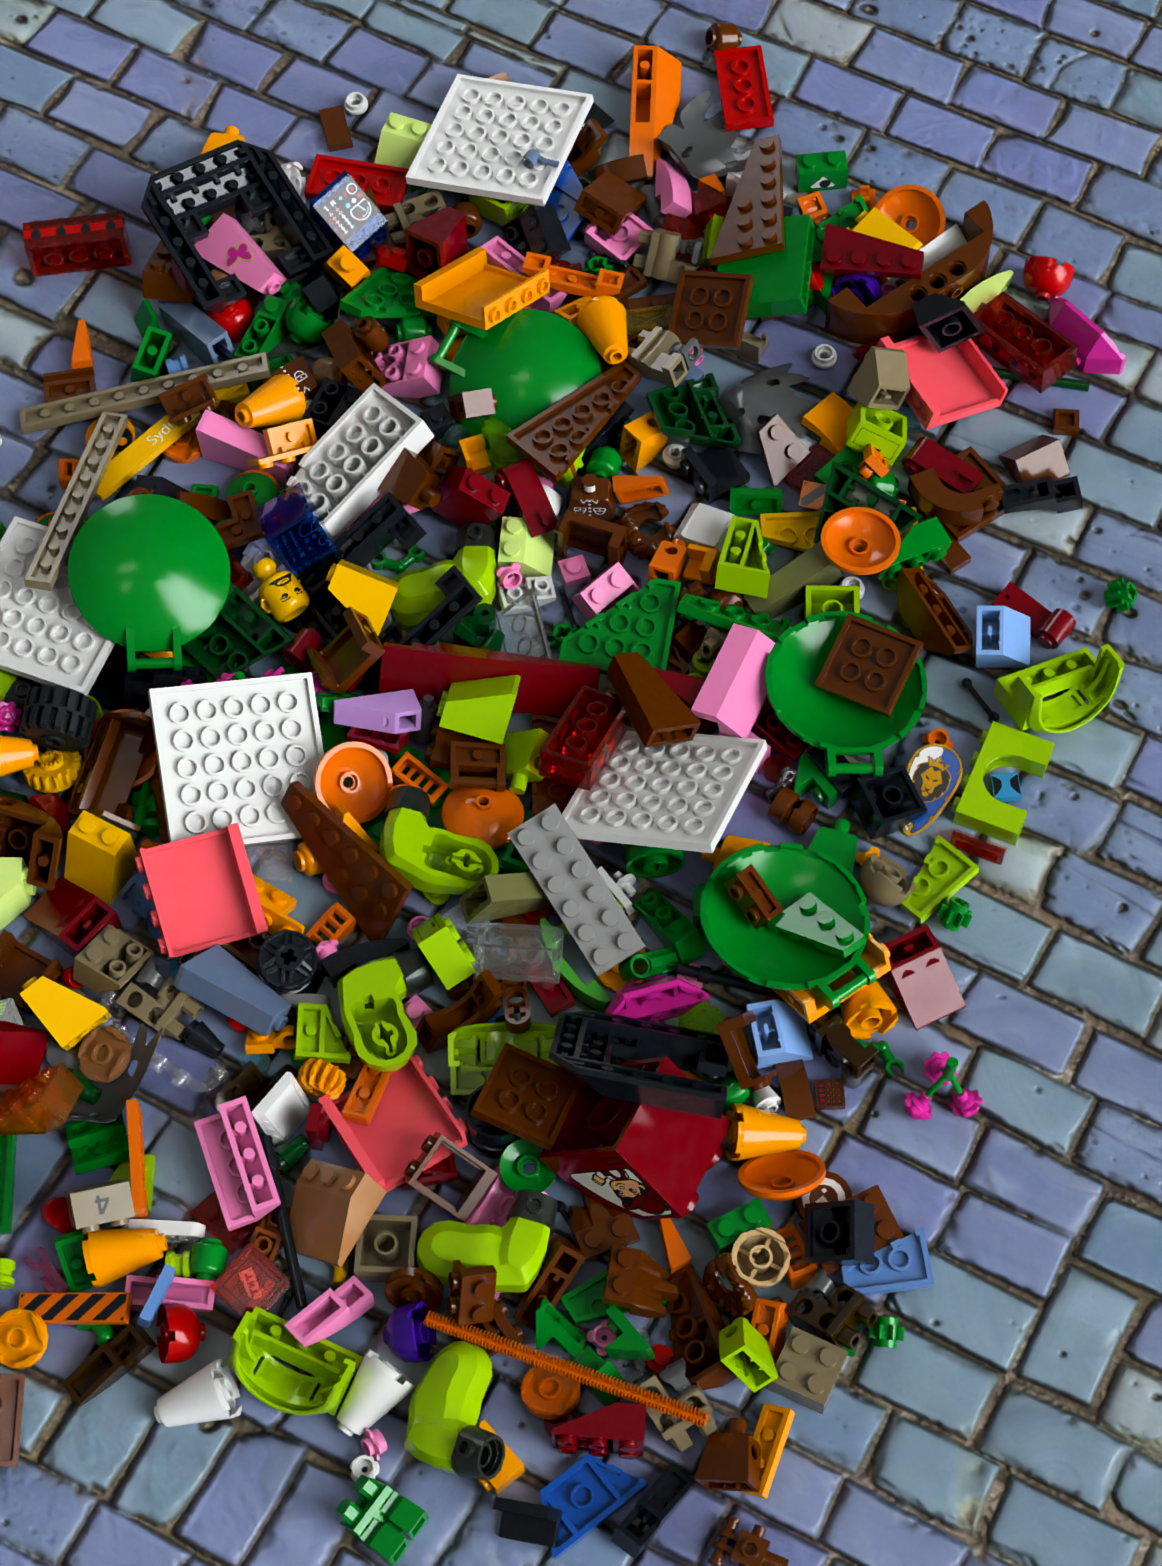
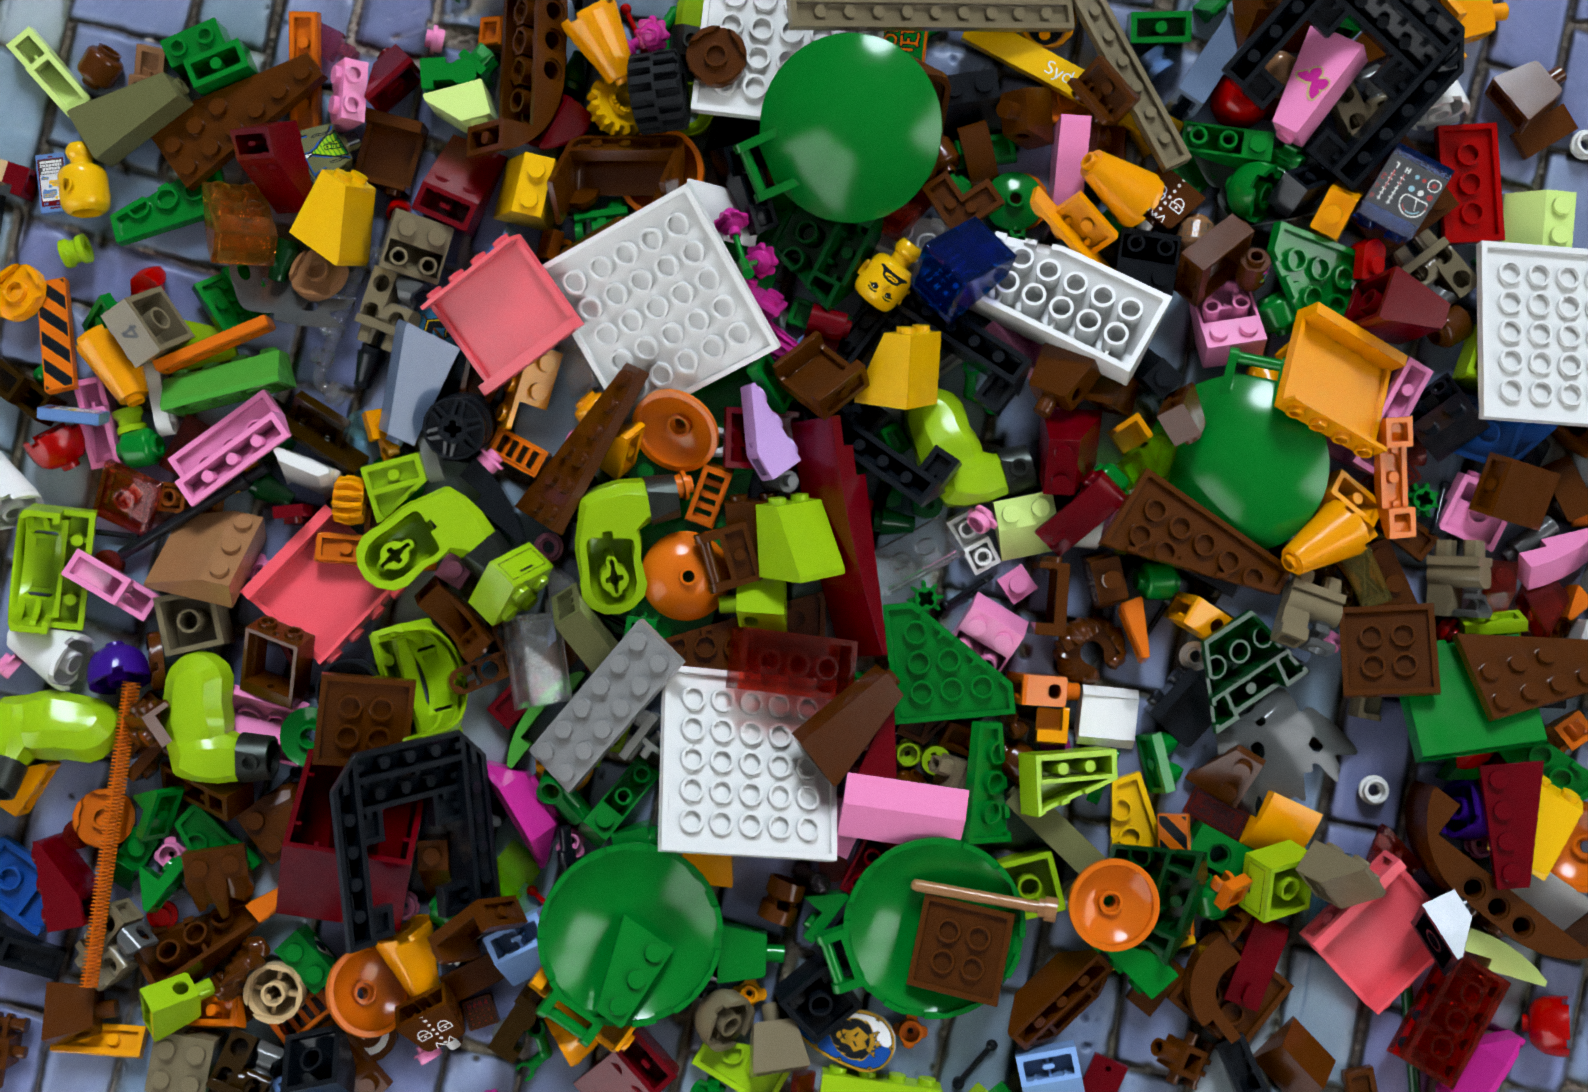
camera: 75 degrees right, 25 degrees up
clear pink plate [24,1247,70,1293] -> none
sand blue hand [523,149,559,169] -> none
reddish brown bracket [723,864,784,930] -> none
none -> bright green slope [160,347,297,417]
none -> reddish brown torso [395,982,465,1052]
none -> bright pink plate [413,1047,443,1066]
none -> reddish brown tile [686,25,747,88]
none -> dark tan torso [749,1002,810,1078]
none -> medium nougat piece [911,879,1059,923]
none -> reddish brown torso [996,87,1054,150]
none -> reddish brown piece [1151,1030,1216,1090]
none -> reddish brown tile [1212,903,1253,943]
none -> torso [1485,61,1567,135]

